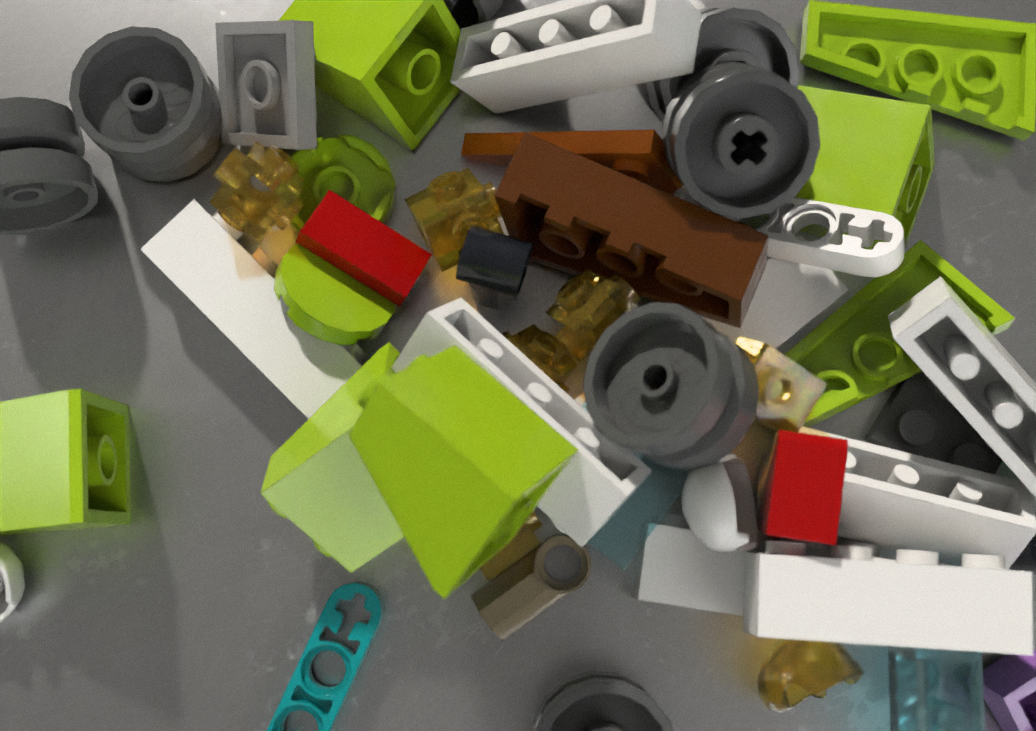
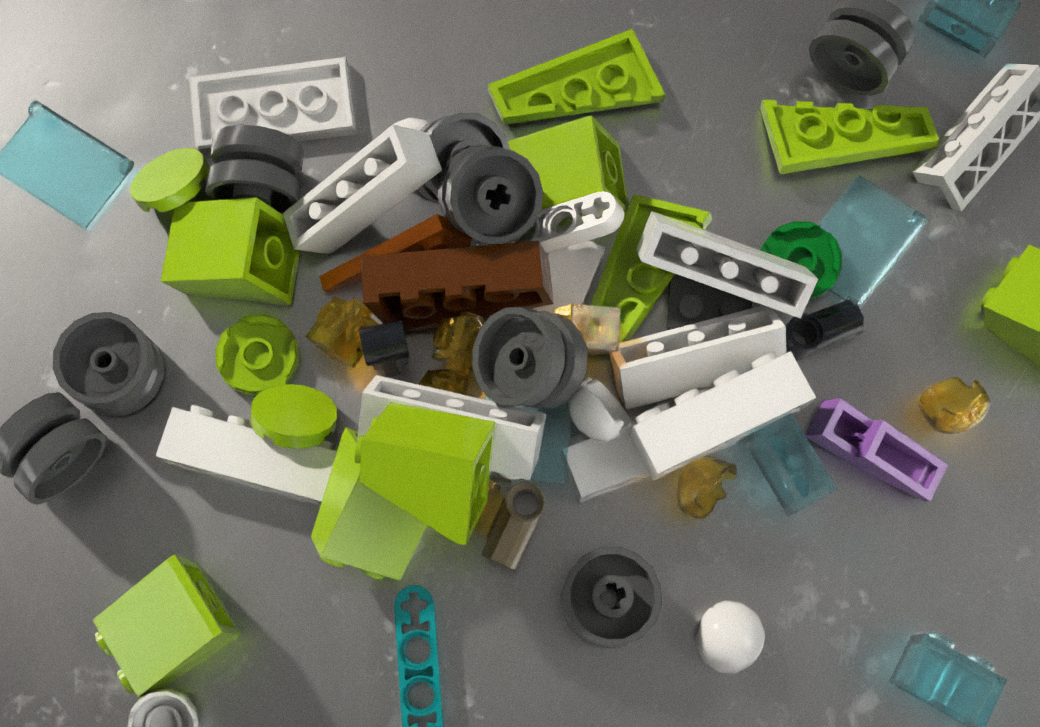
camera: 30 degrees left, 5 degrees down
clear yellow brick [209,141,304,242] -> none
light grey plate [215,20,317,150] -> none
red tile [295,190,432,307] -> none
red slope [757,430,848,545] -> none

